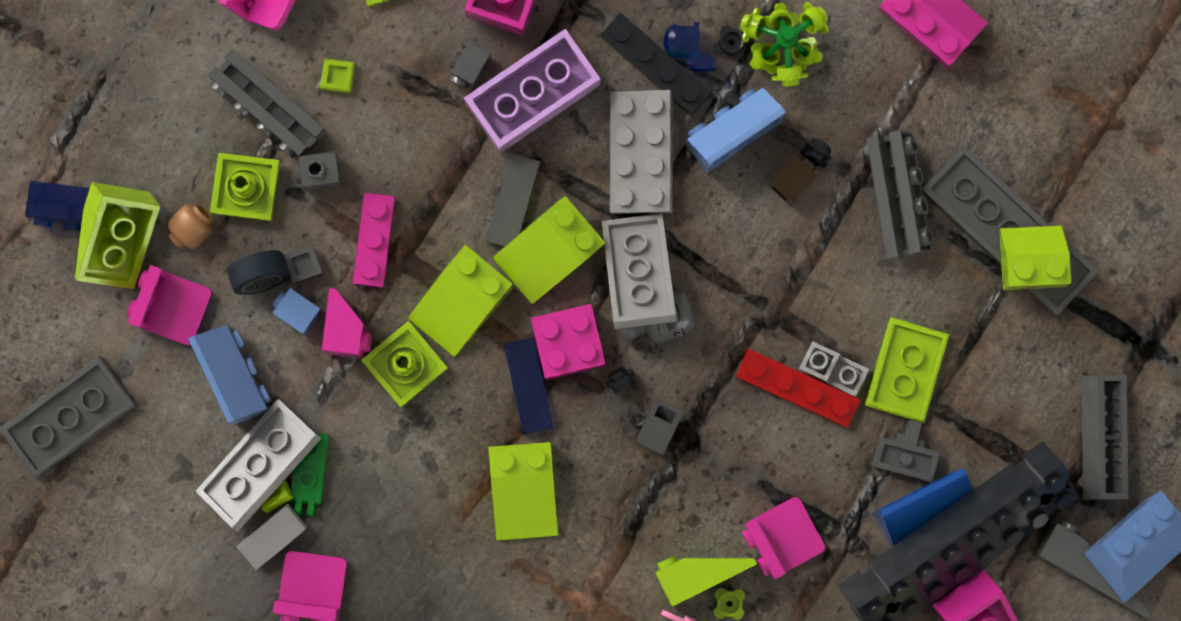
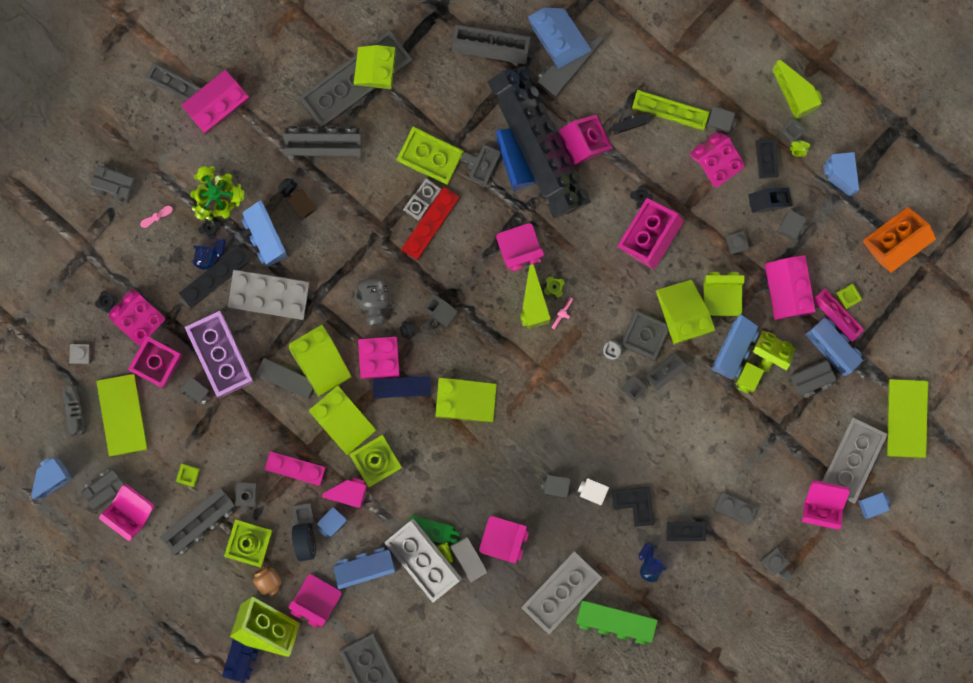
camera: 85 degrees left, 0 degrees up
light grey plate [602,213,677,329] -> none

